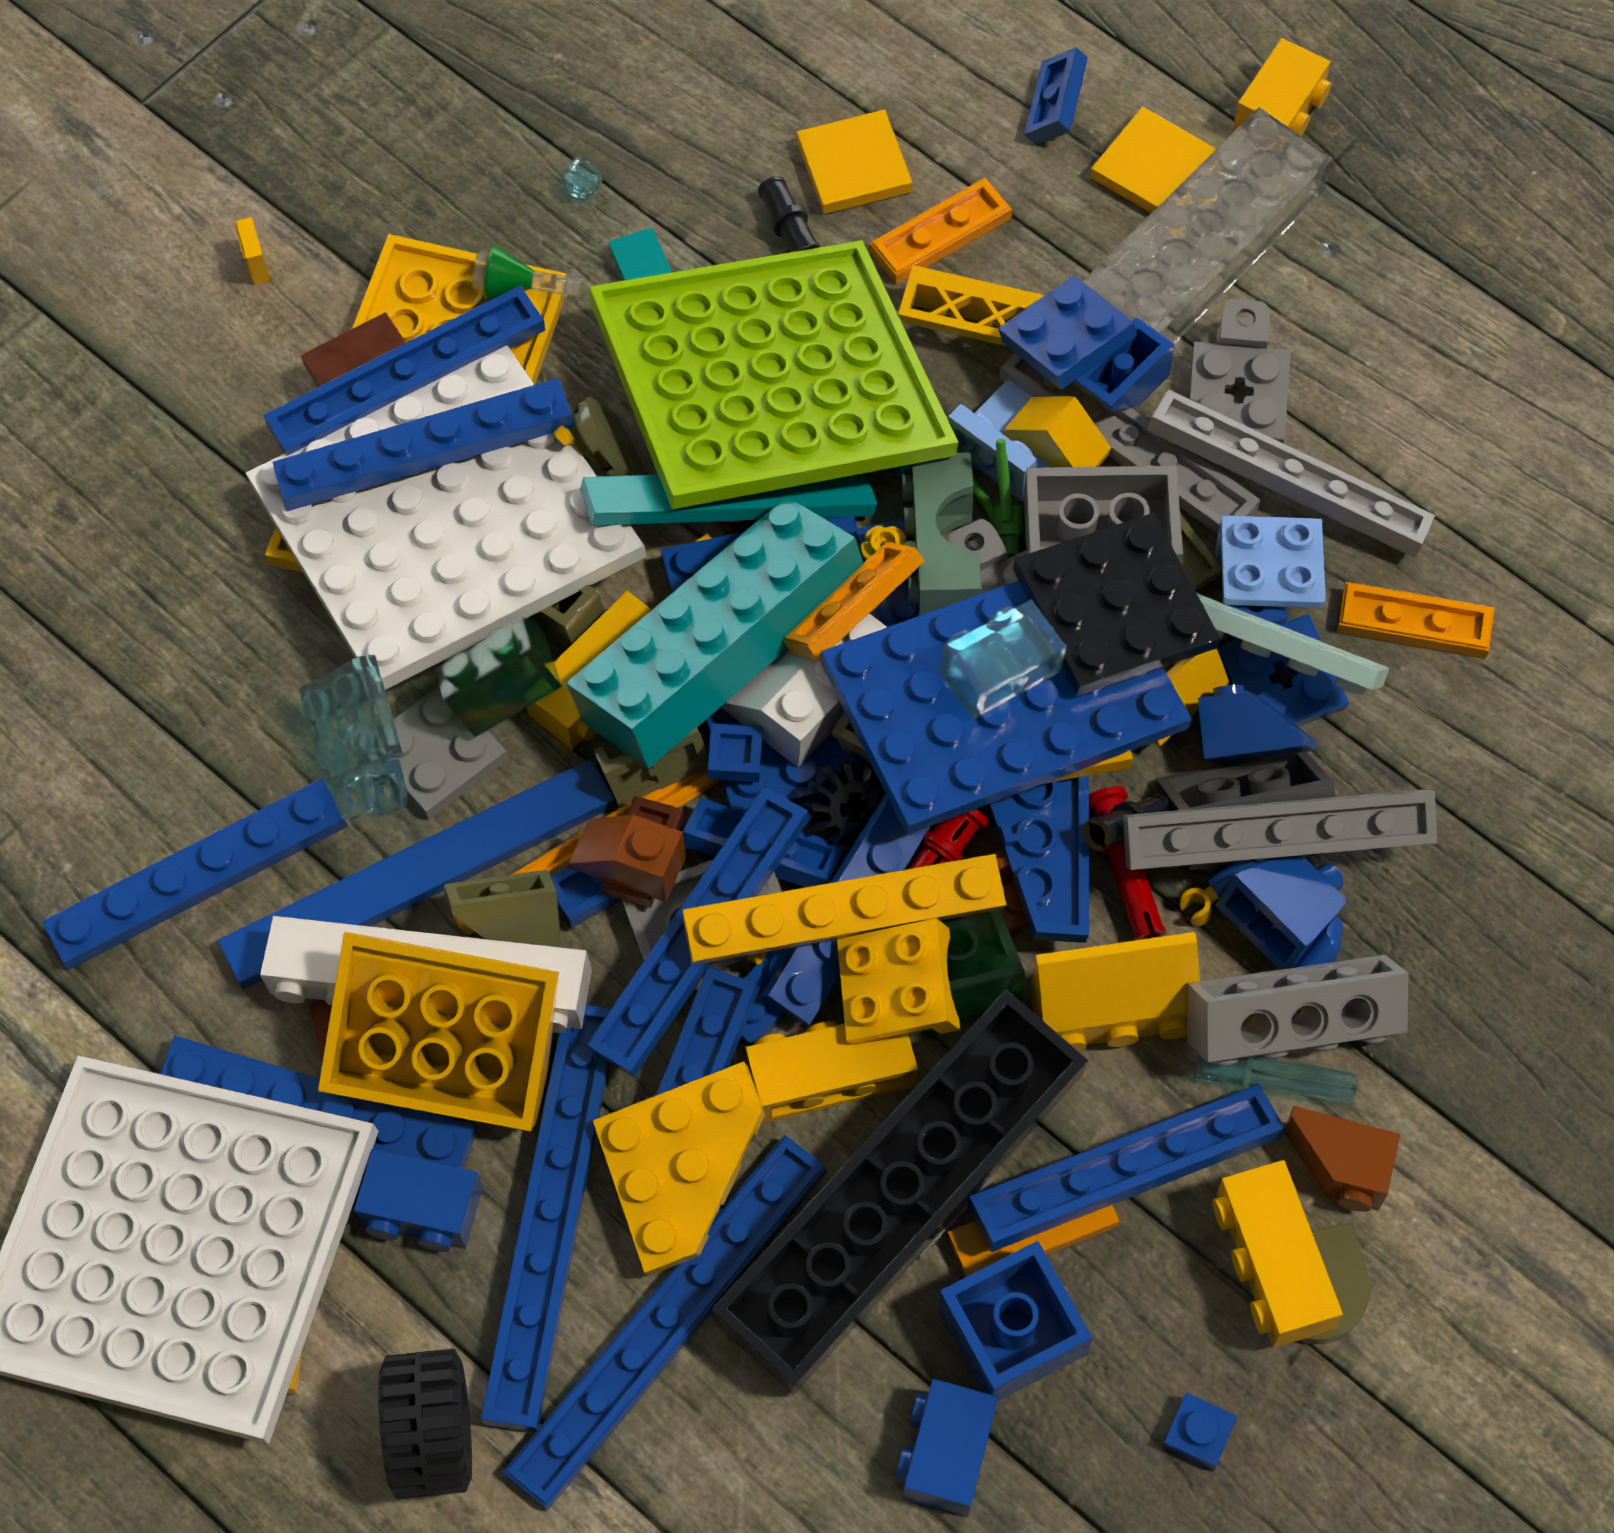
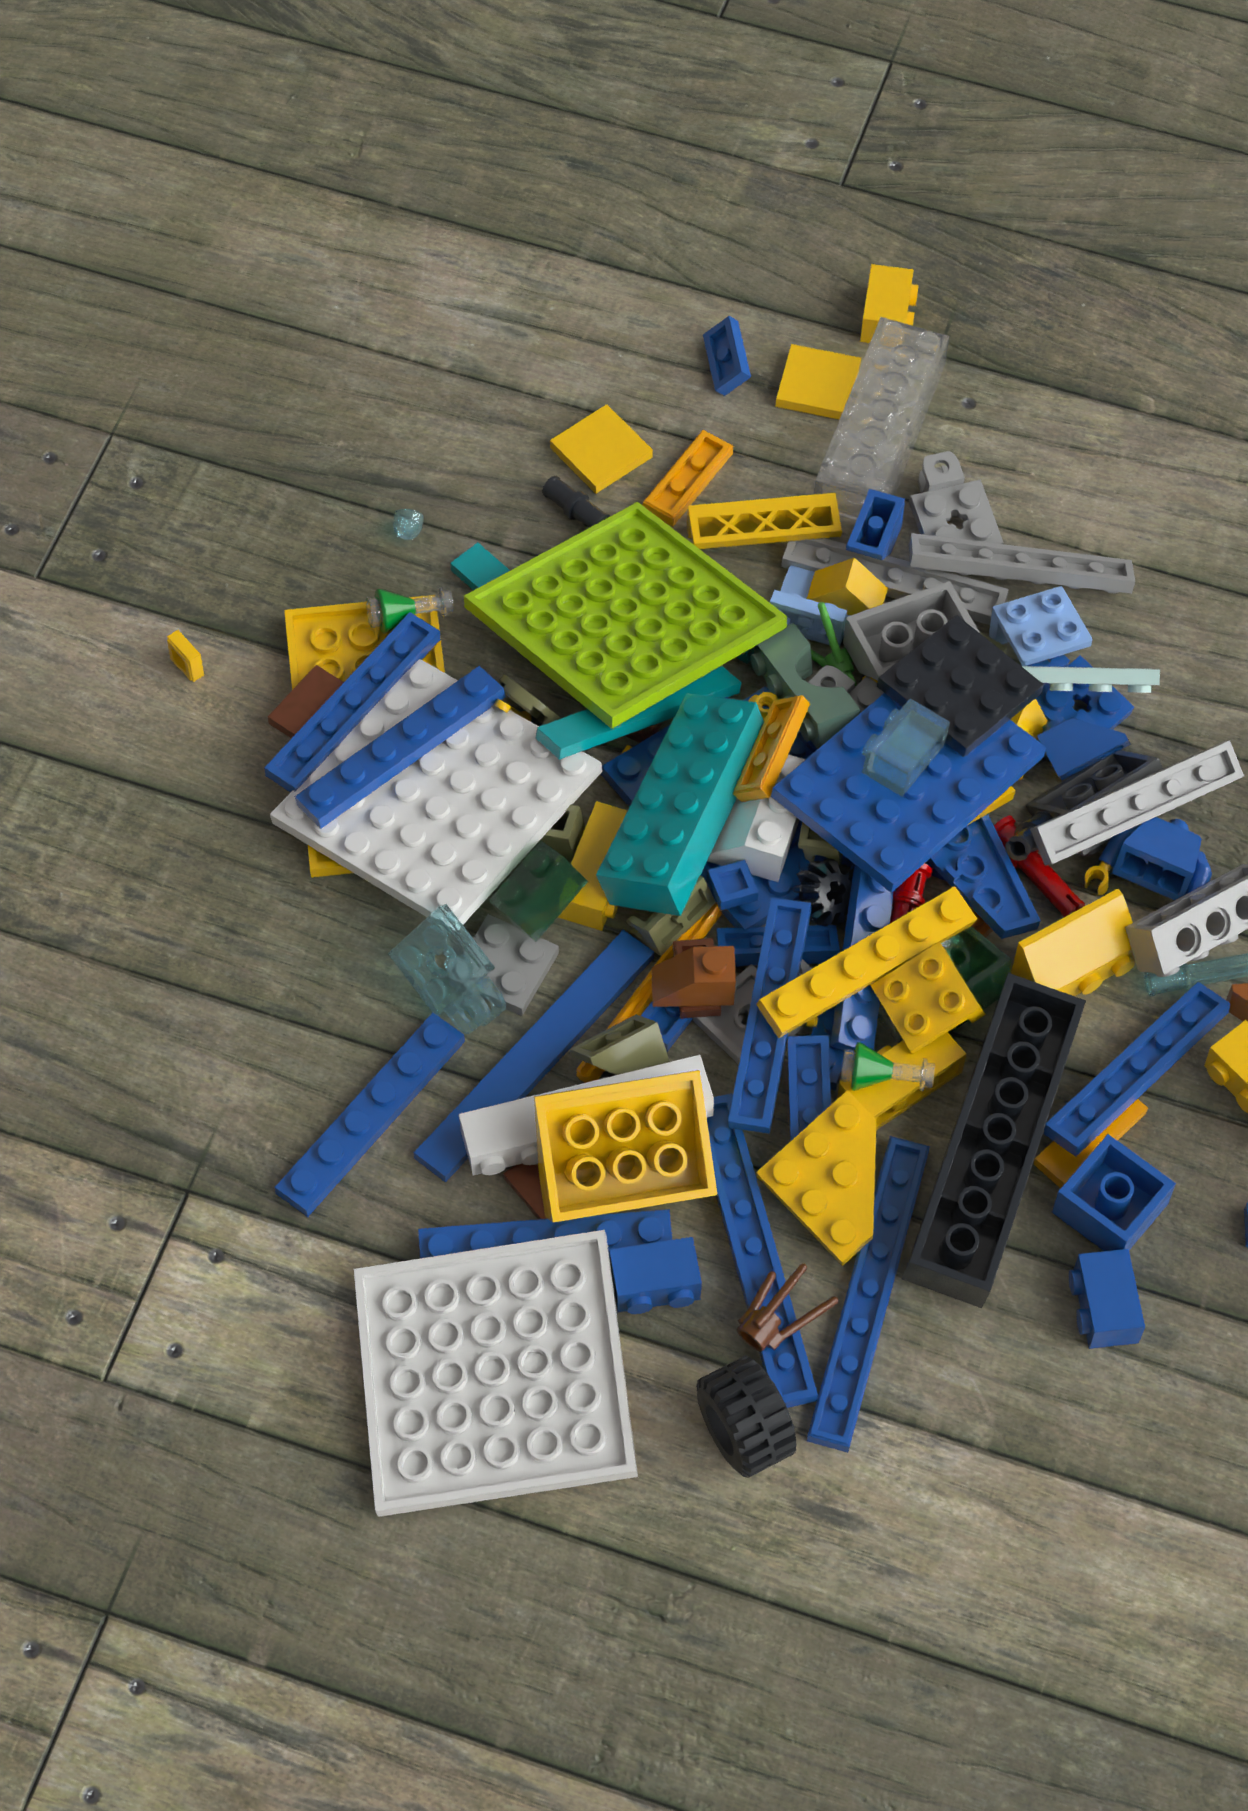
camera: 25 degrees left, 5 degrees down
blue plate [998,275,1137,390] -> none
light orange tile [1337,581,1494,659] -> none
none -> reddish brown plant [736,1263,839,1352]
none -> piece [841,1042,935,1091]

